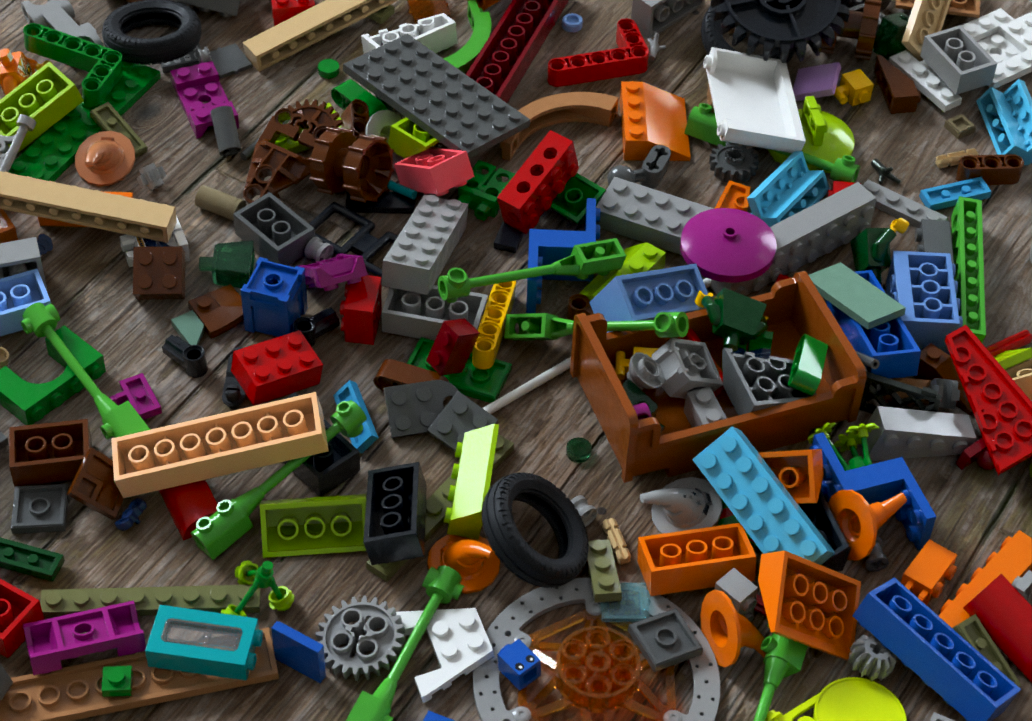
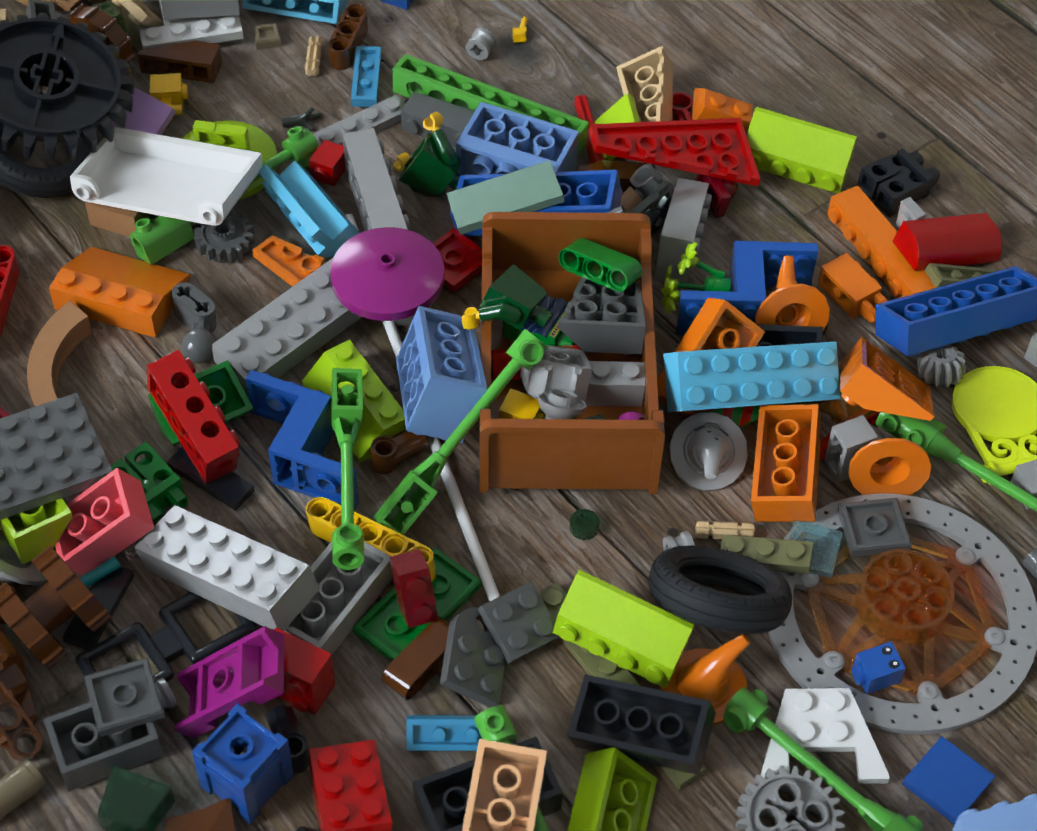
camera: 70 degrees left, 5 degrees up
none -> dark grey tile [84,657,165,737]

